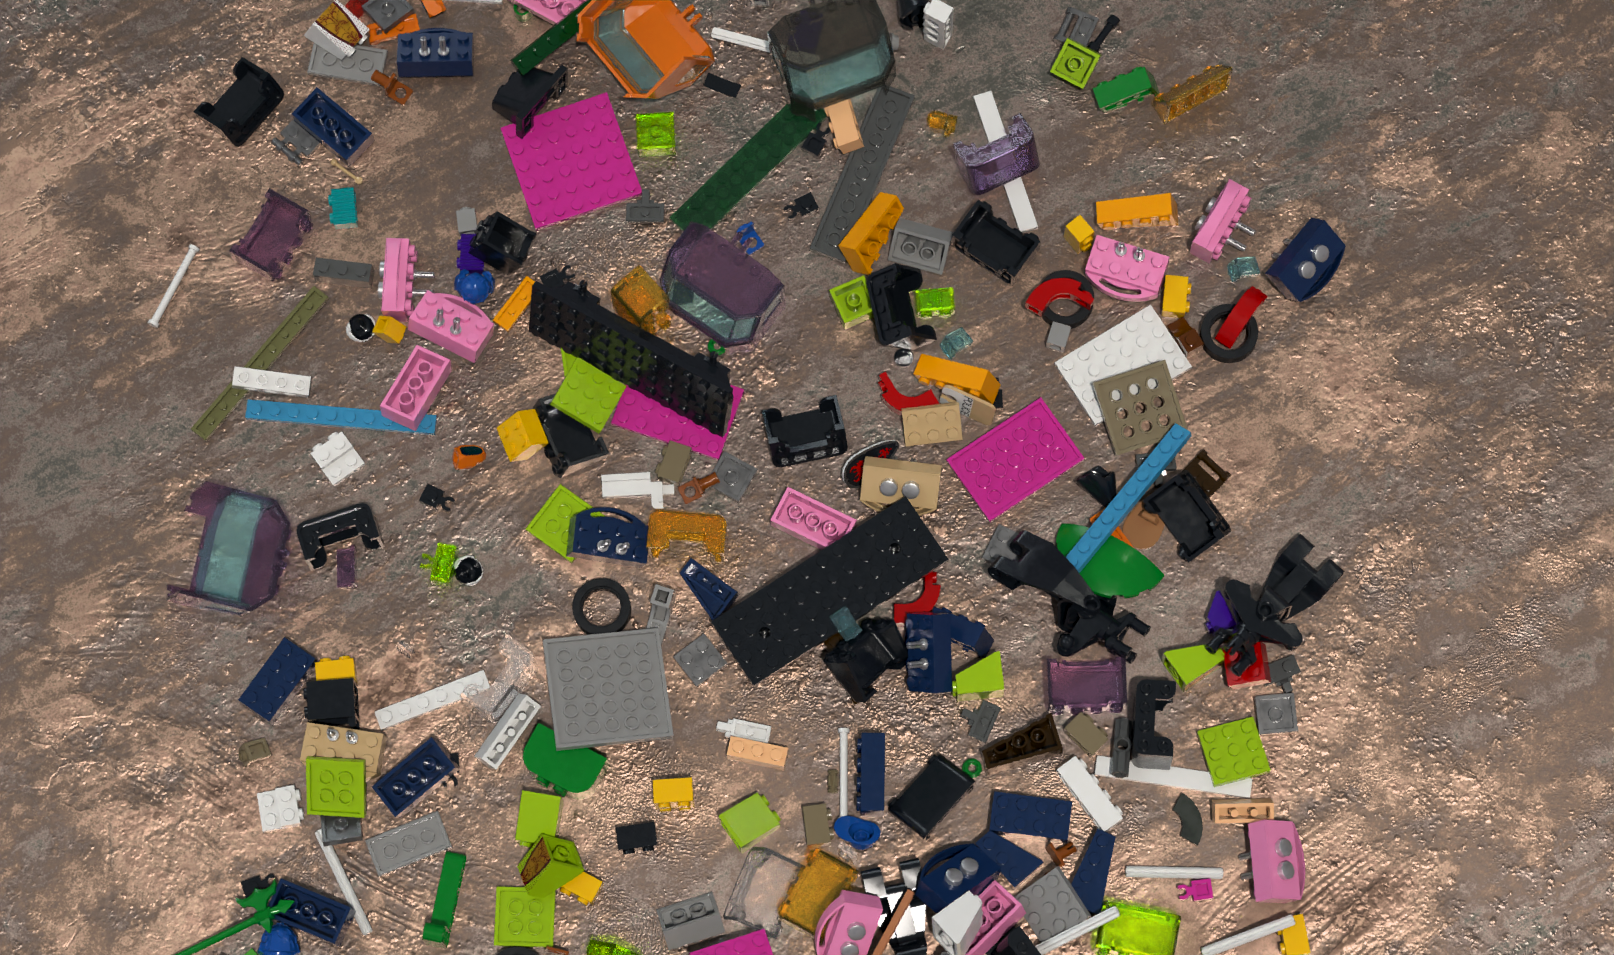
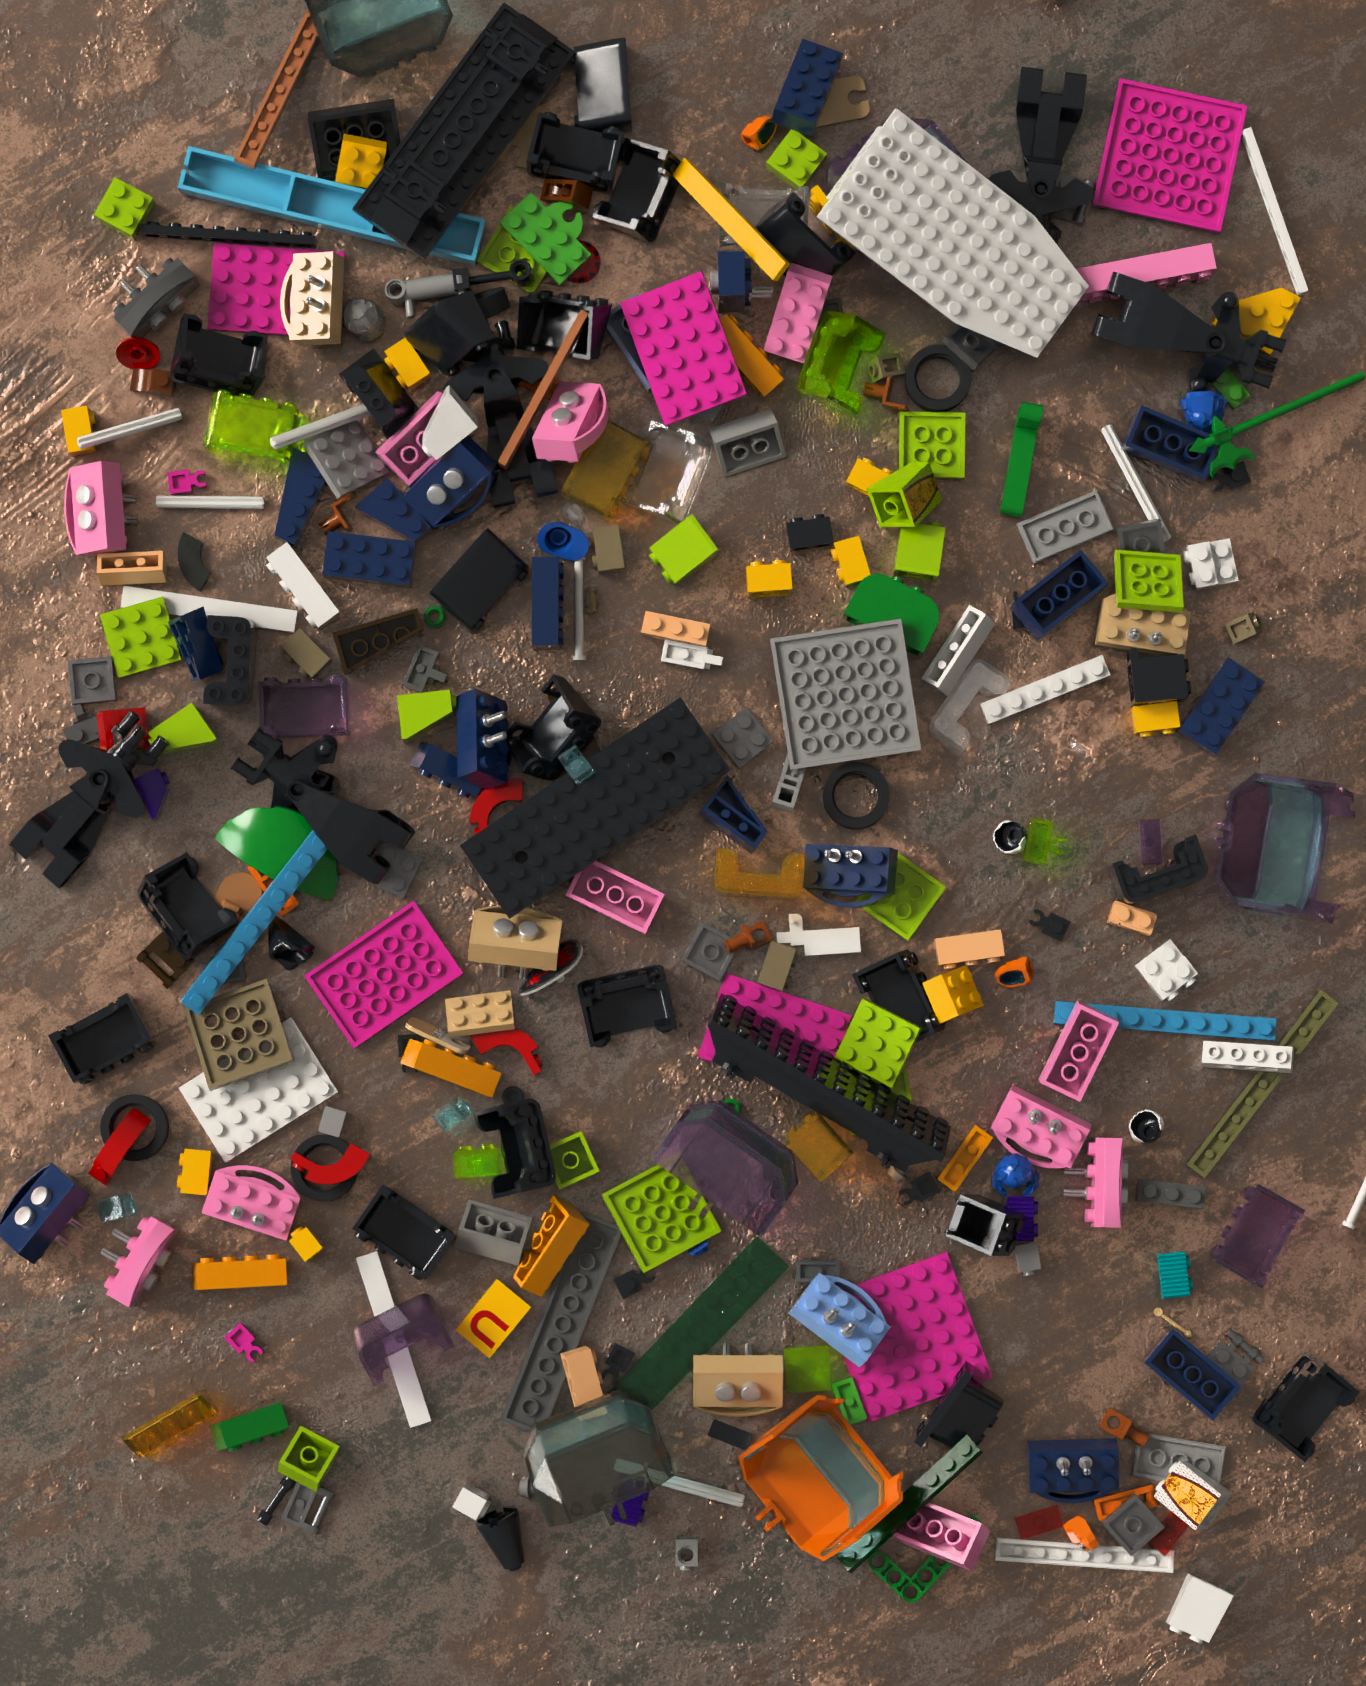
camera: 175 degrees right, 10 degrees up
yellow brick [372,316,407,344] -> none
clear yellow animal [927,110,958,137] -> none
dark grey piece [1111,718,1132,778] -> none
reddish brown arch [1167,317,1204,359] -> none
none -> black windscreen [48,993,155,1085]
none -> dark blue wedge [168,607,223,683]
none -> dark pink plate [224,1322,264,1363]
none -> yellow slope [456,1279,531,1358]
none -> lime plate [601,1153,721,1273]
none -> tan piece [693,1343,783,1417]
none -> light blue piece [789,1272,890,1367]
none -> yellow brick [830,536,871,588]
none -> bright green plate [831,1377,867,1425]
none -> light nougat brick [934,929,1005,969]
none -> clear red plate [1014,1505,1063,1540]
none -> light nougat brick [1107,901,1158,936]

